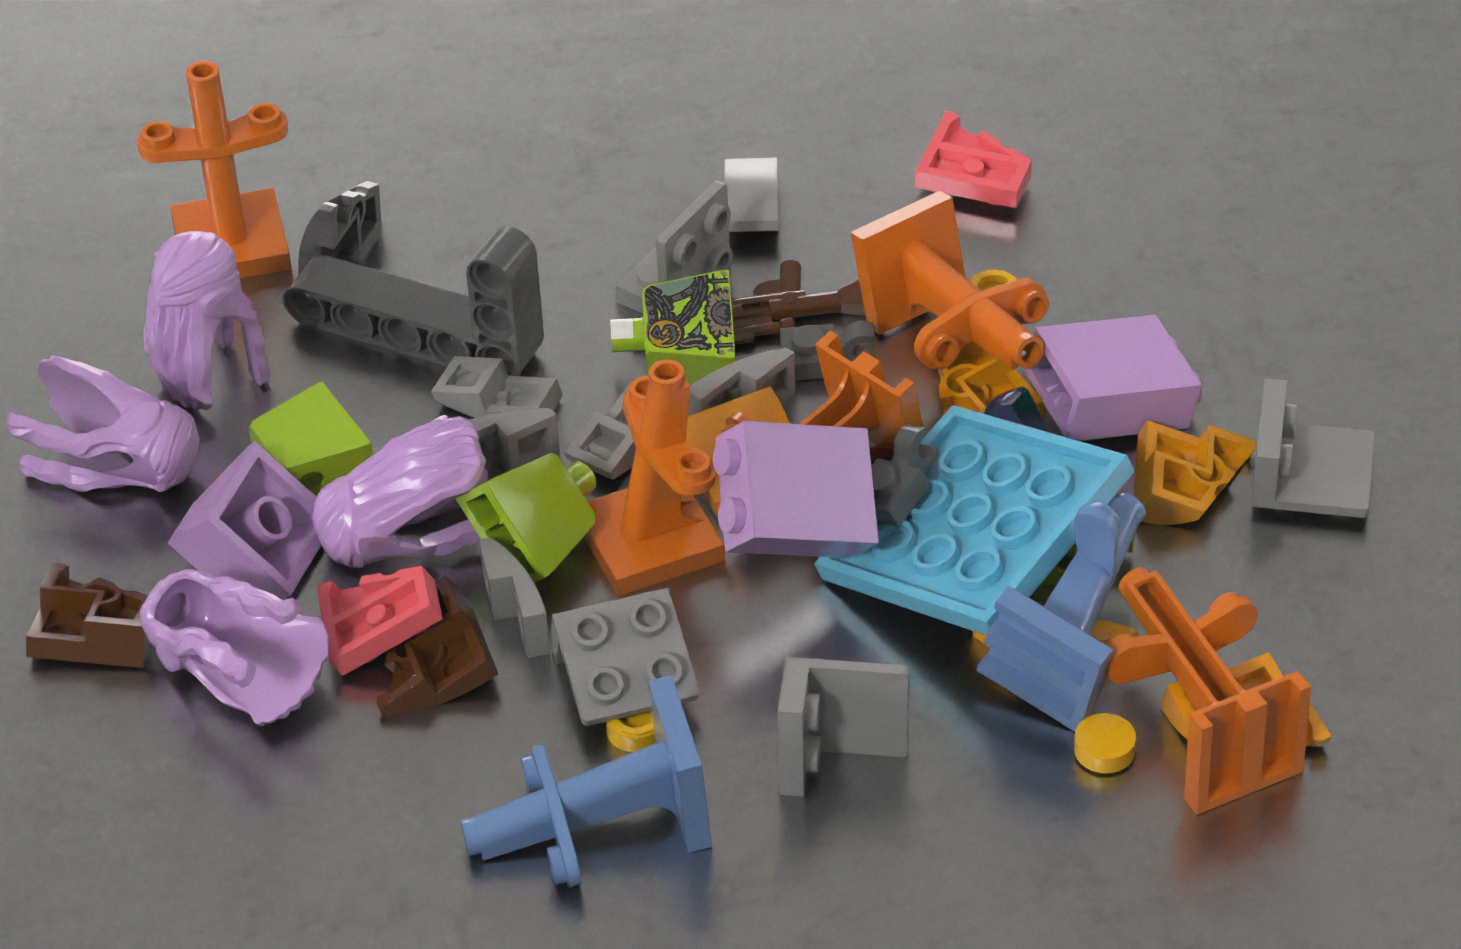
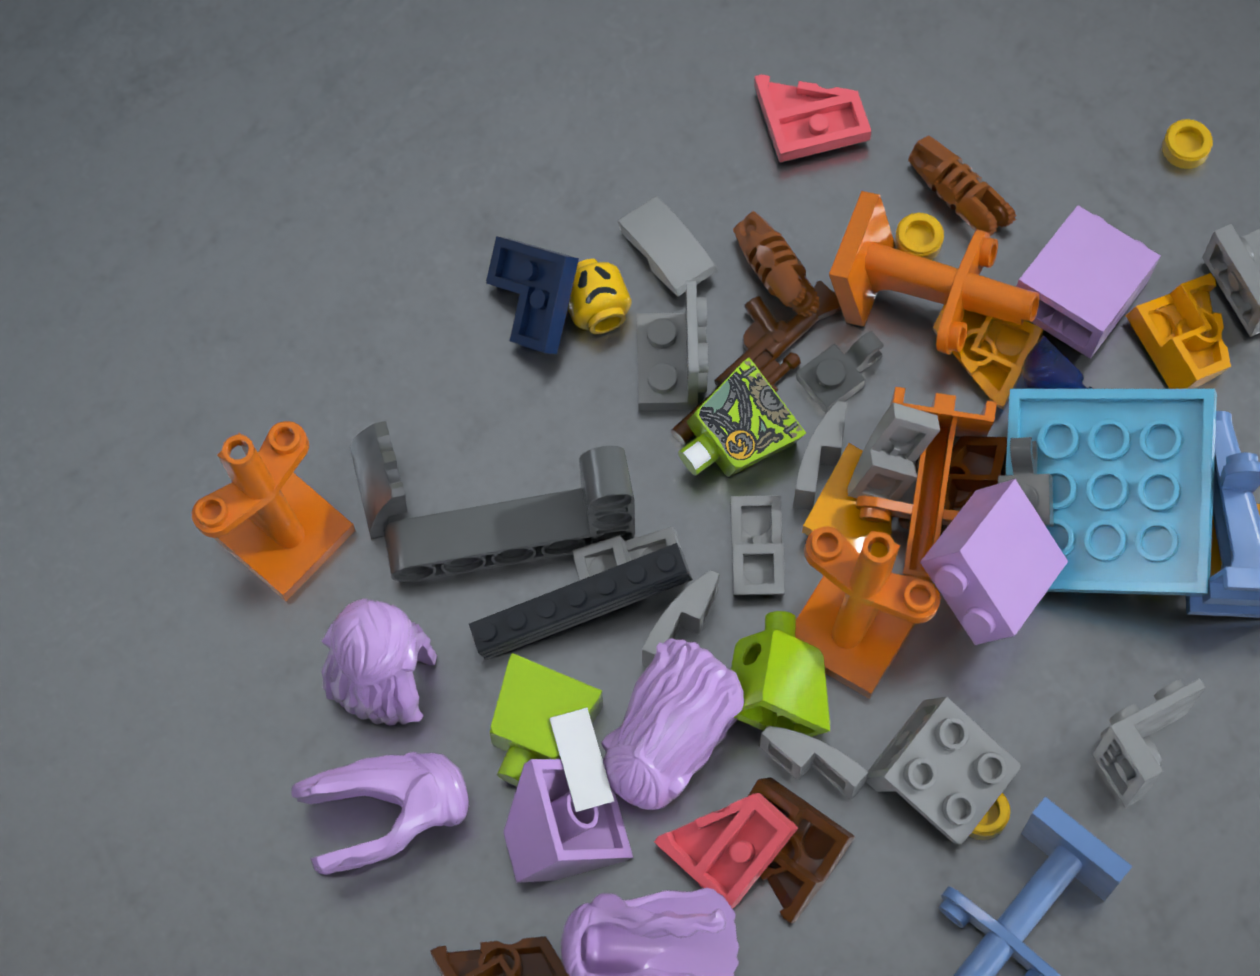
camera: 35 degrees left, 25 degrees up
none -> black piece [469,543,693,660]
none -> dark blue plate [486,236,579,354]
none -> white sticker [550,708,614,812]
none -> yellow head [568,259,632,334]
none -> dark orange hinge [733,211,820,317]
none -> light grey slope [847,402,940,501]
none -> dark orange hinge [908,135,1017,236]
none -> yellow tile [1162,119,1213,169]

